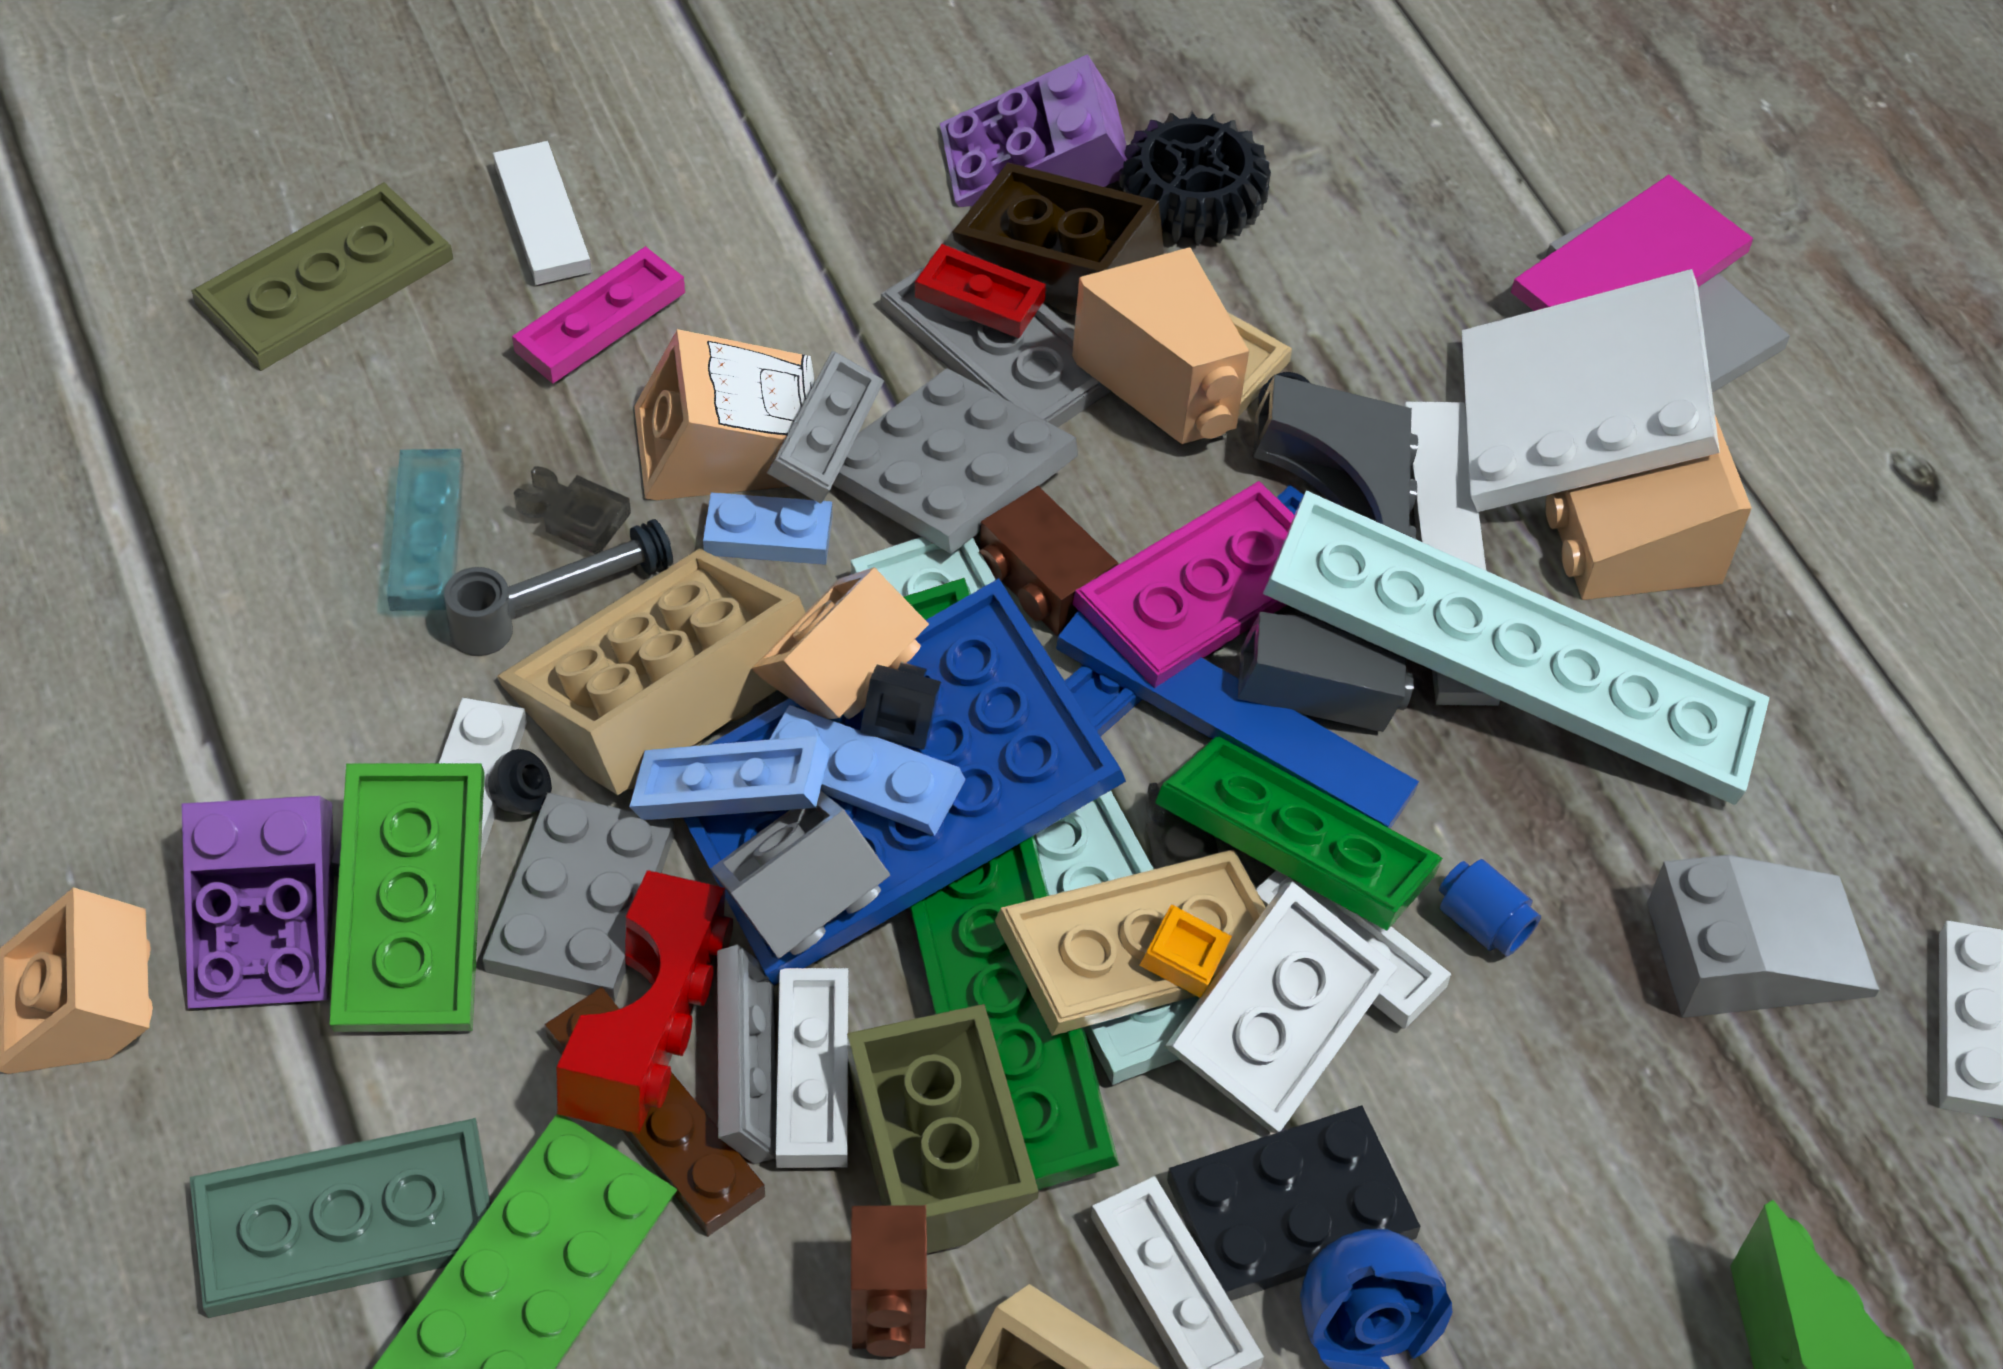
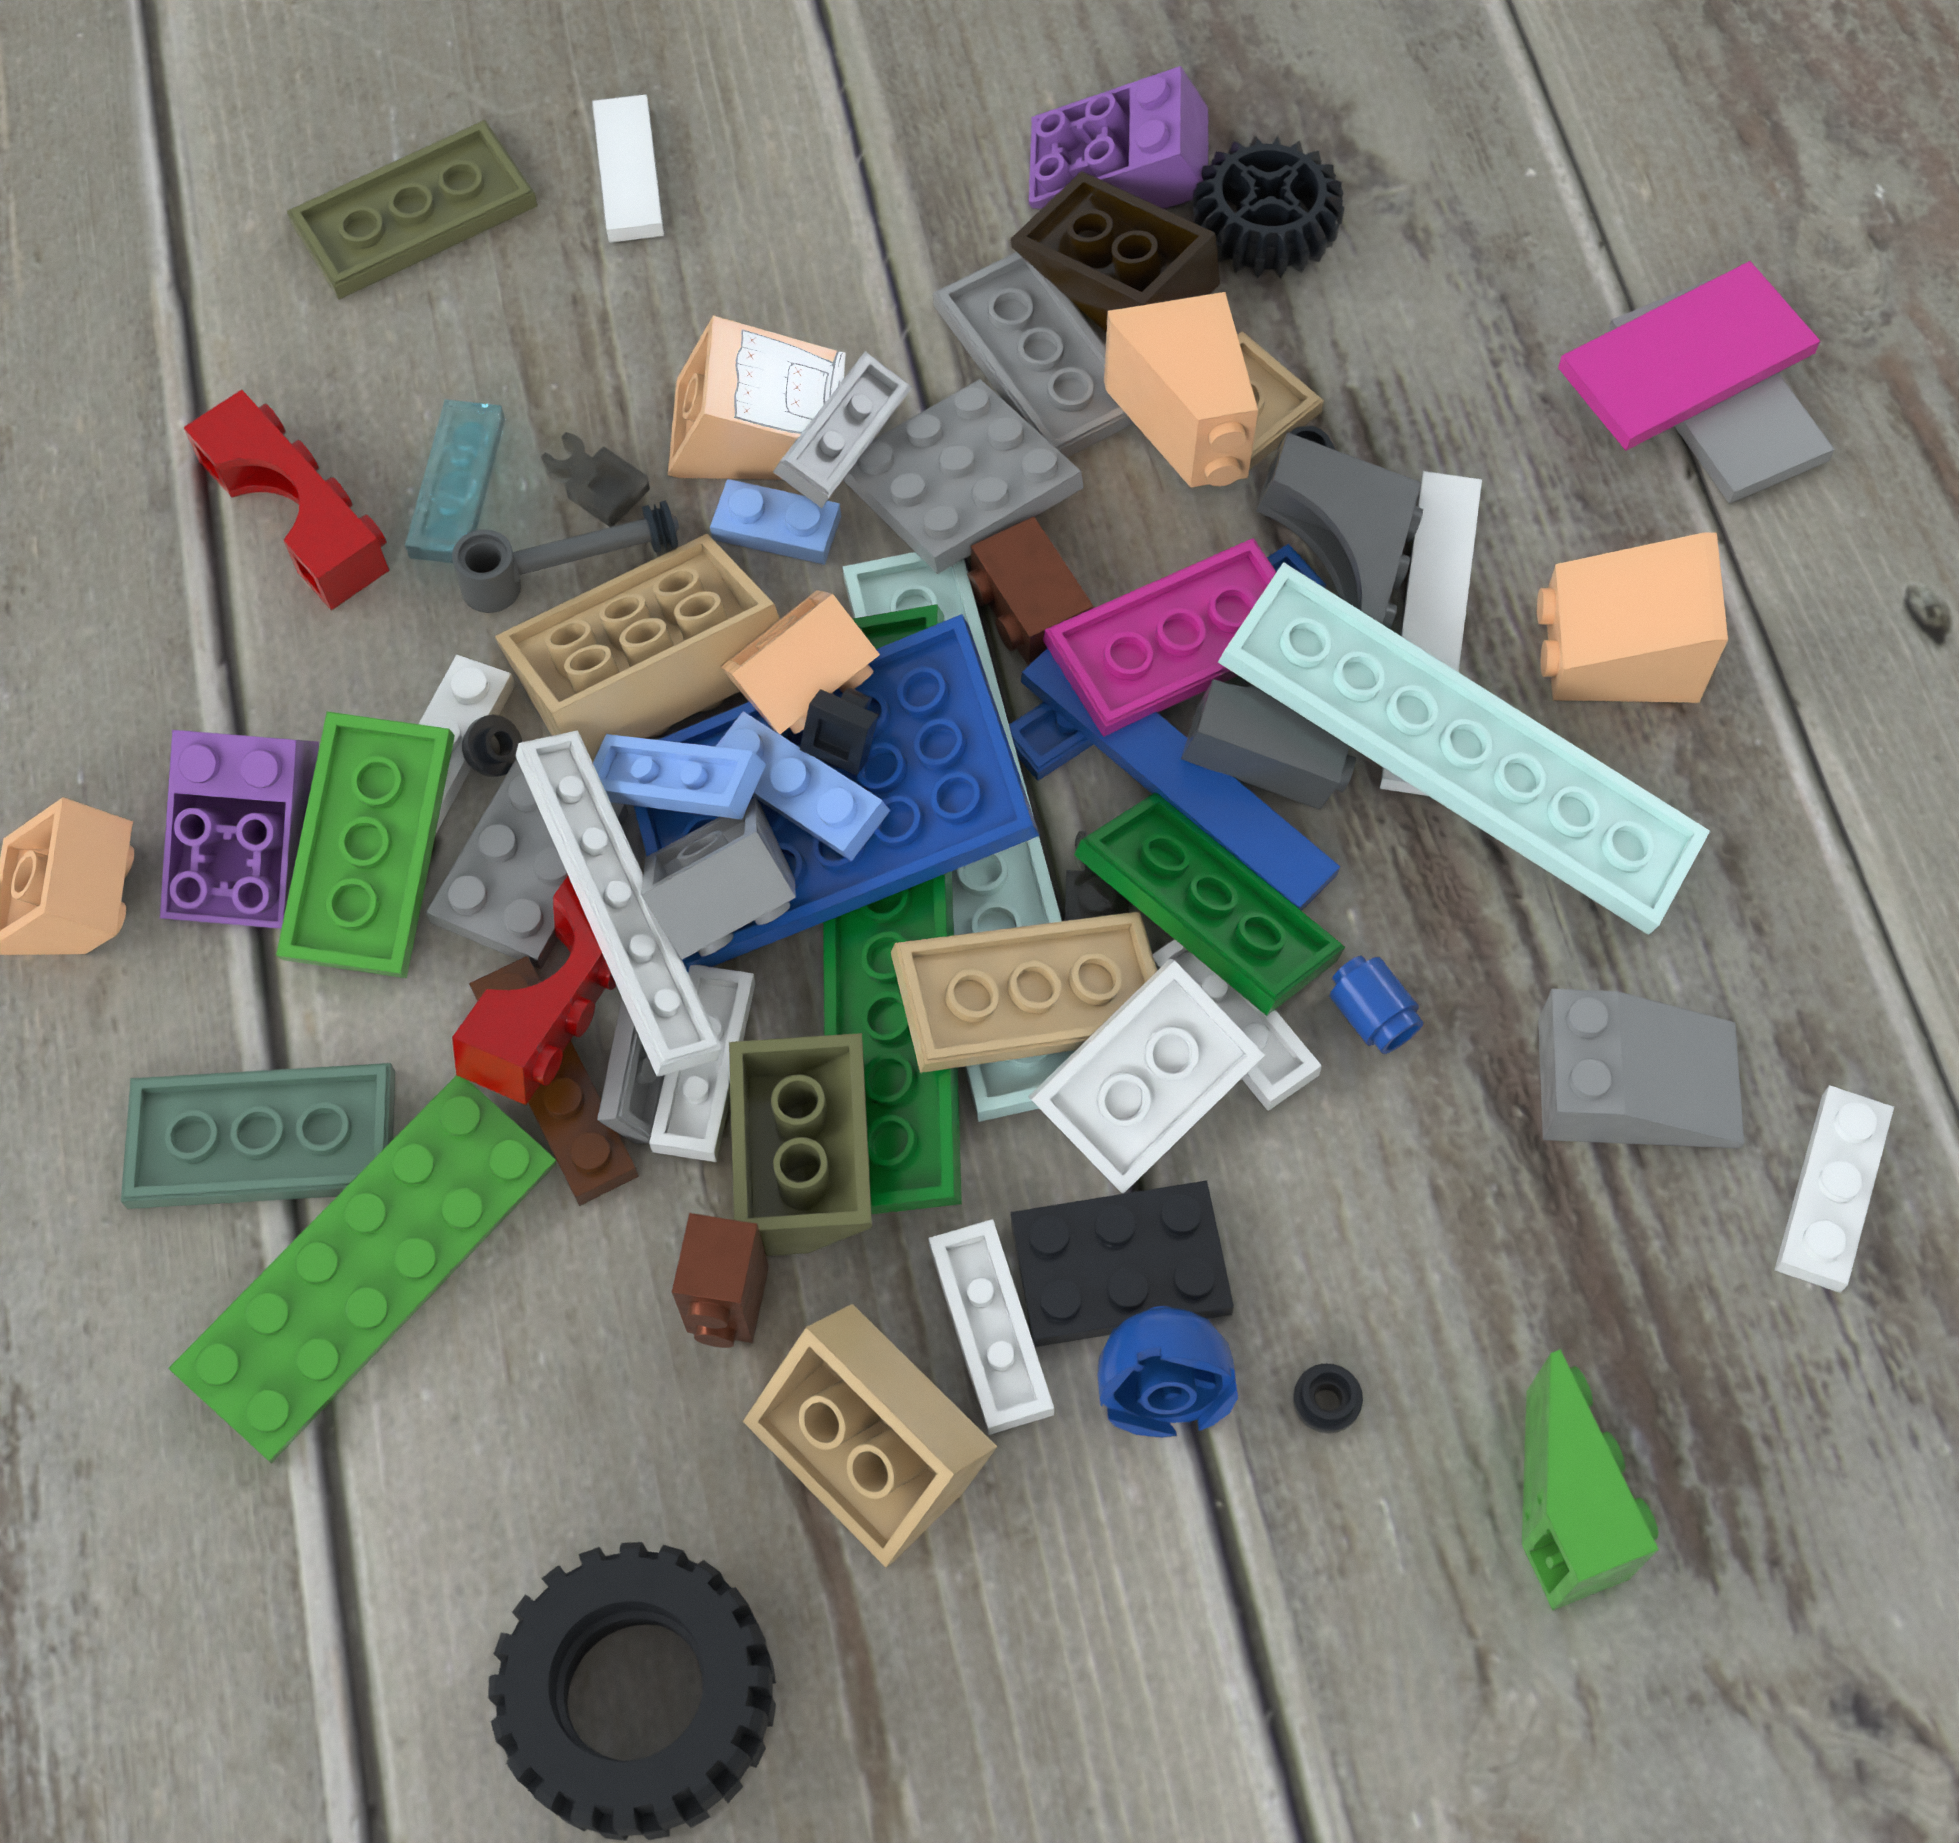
camera: 15 degrees right, 10 degrees up
dark pink plate [512,246,685,384] -> none
red plate [915,244,1046,338] -> none
light orange tile [1139,904,1232,998] -> none
white plate [1462,269,1720,512] -> none
none -> red arch [183,389,390,611]
none -> white tile [516,730,722,1077]
none -> black plate [1293,1363,1363,1434]

